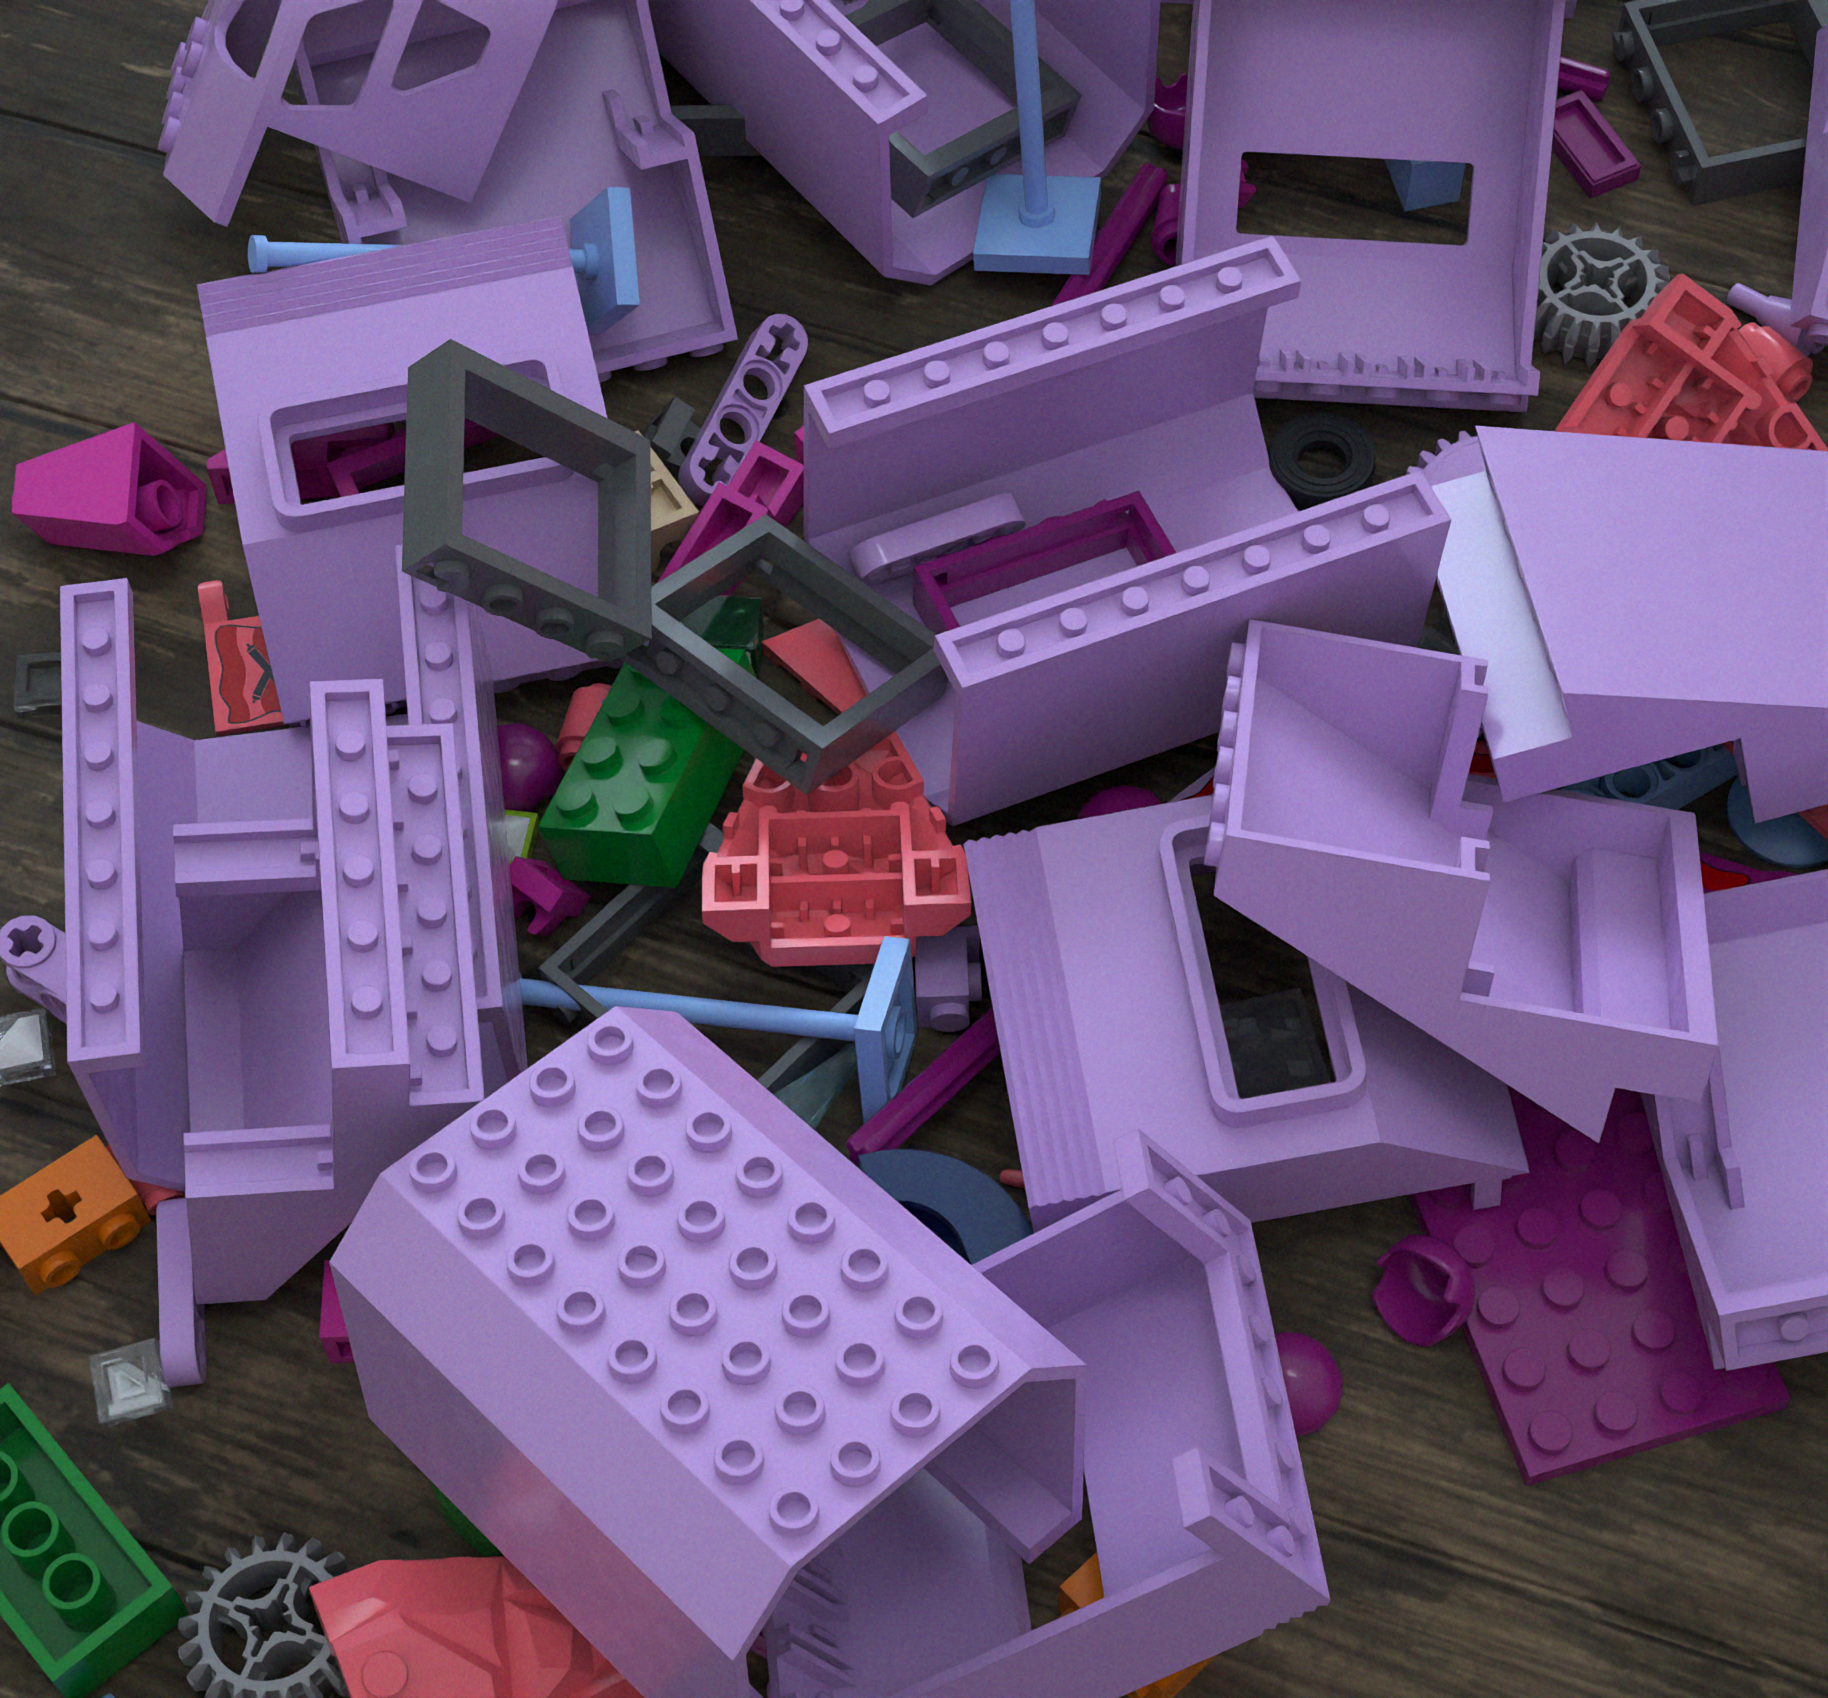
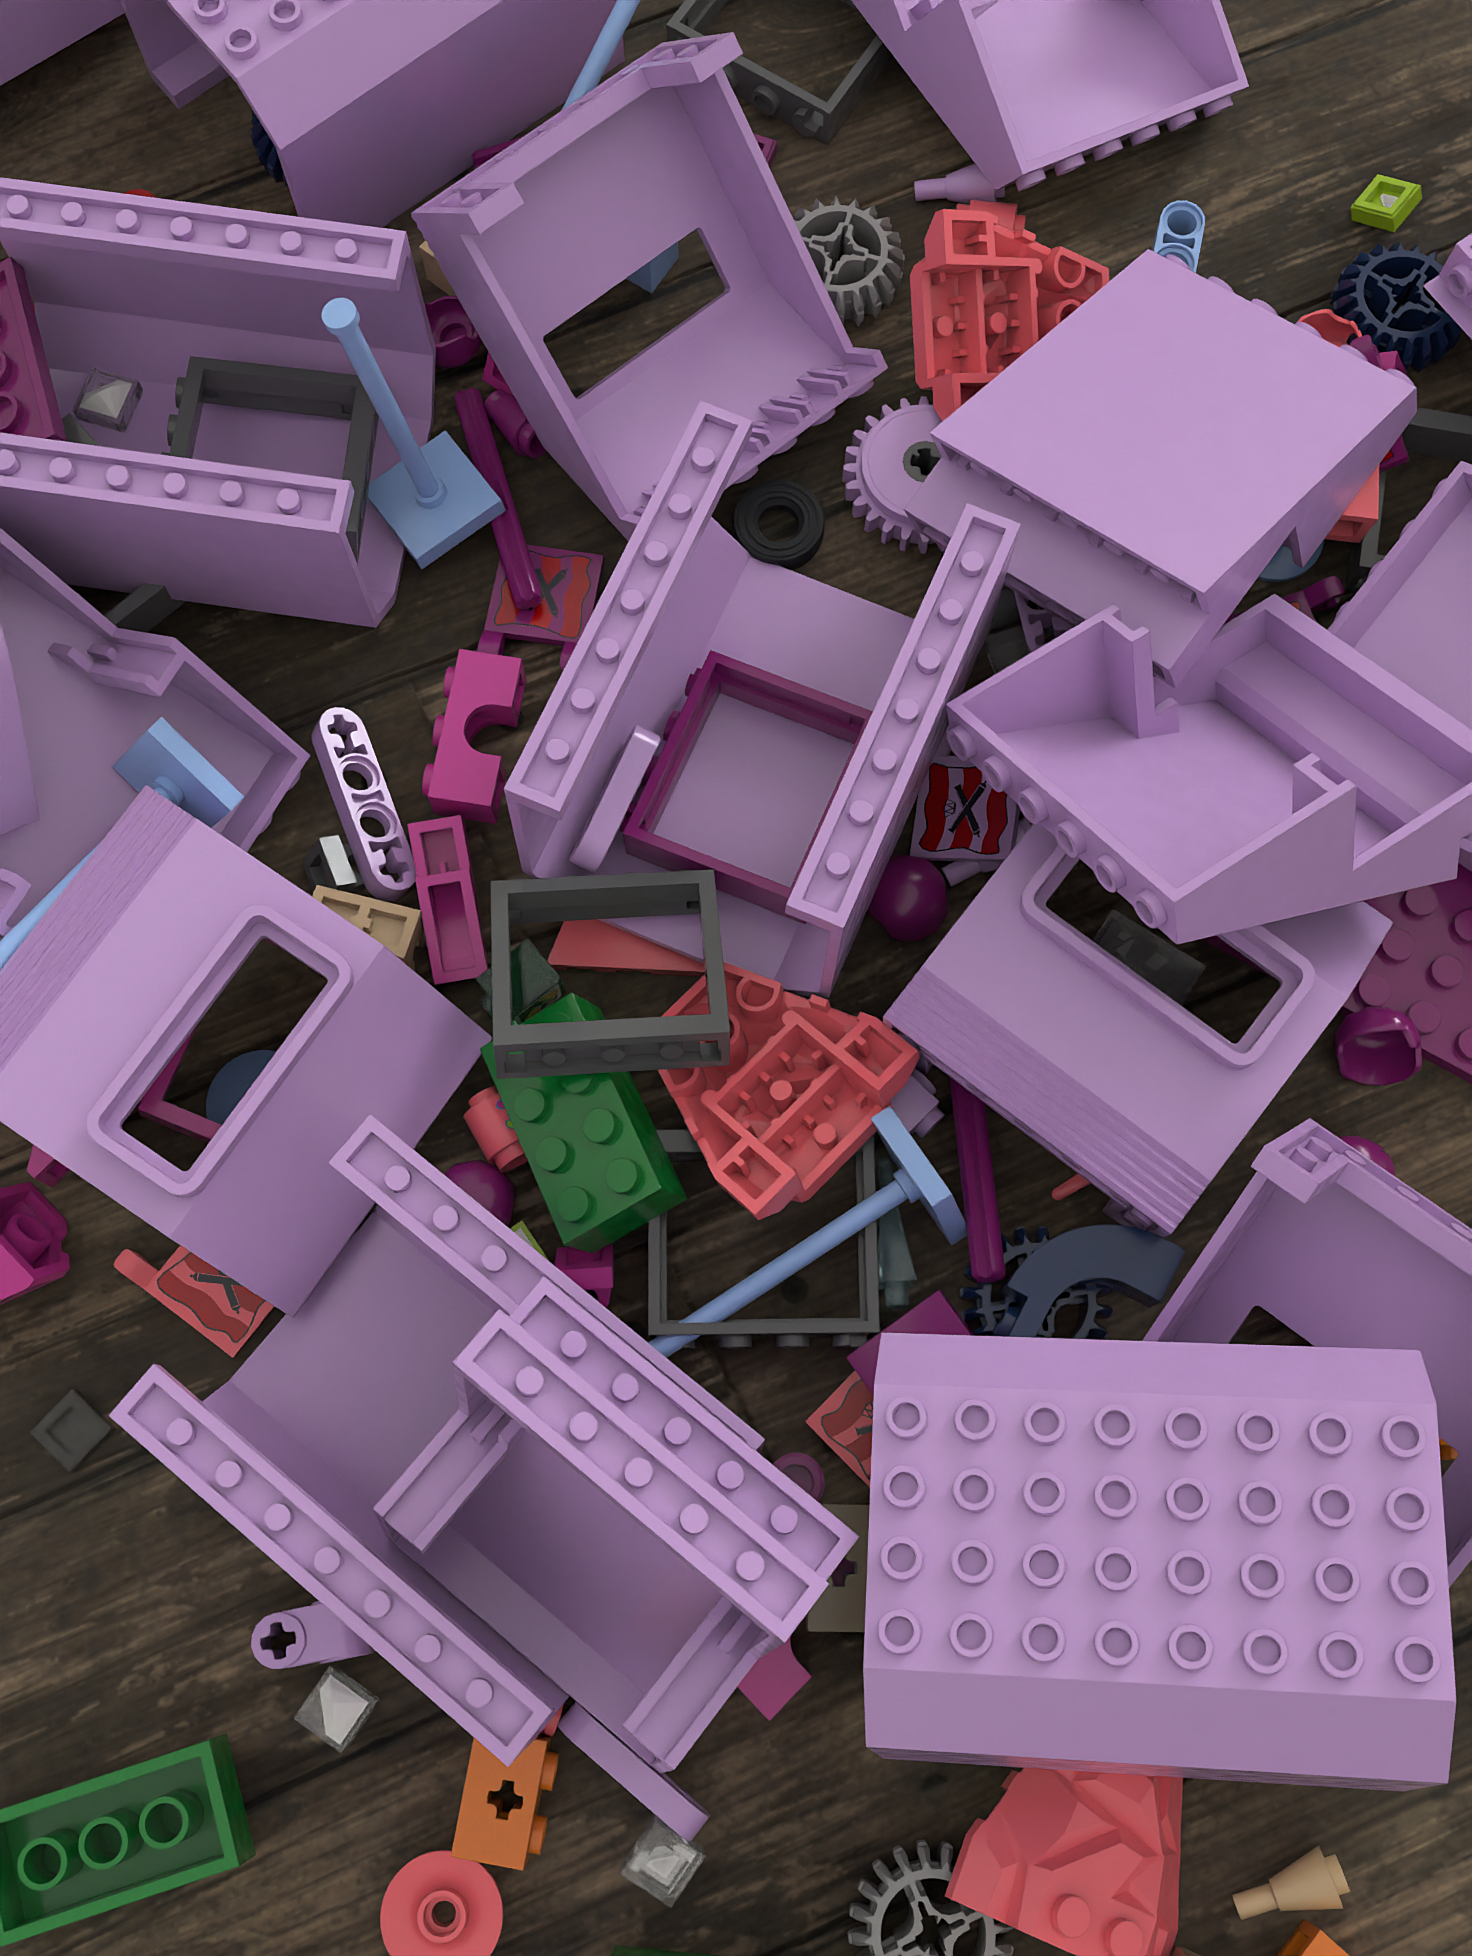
camera: 45 degrees left, 15 degrees up
dark grey window [402,339,652,663] -> none

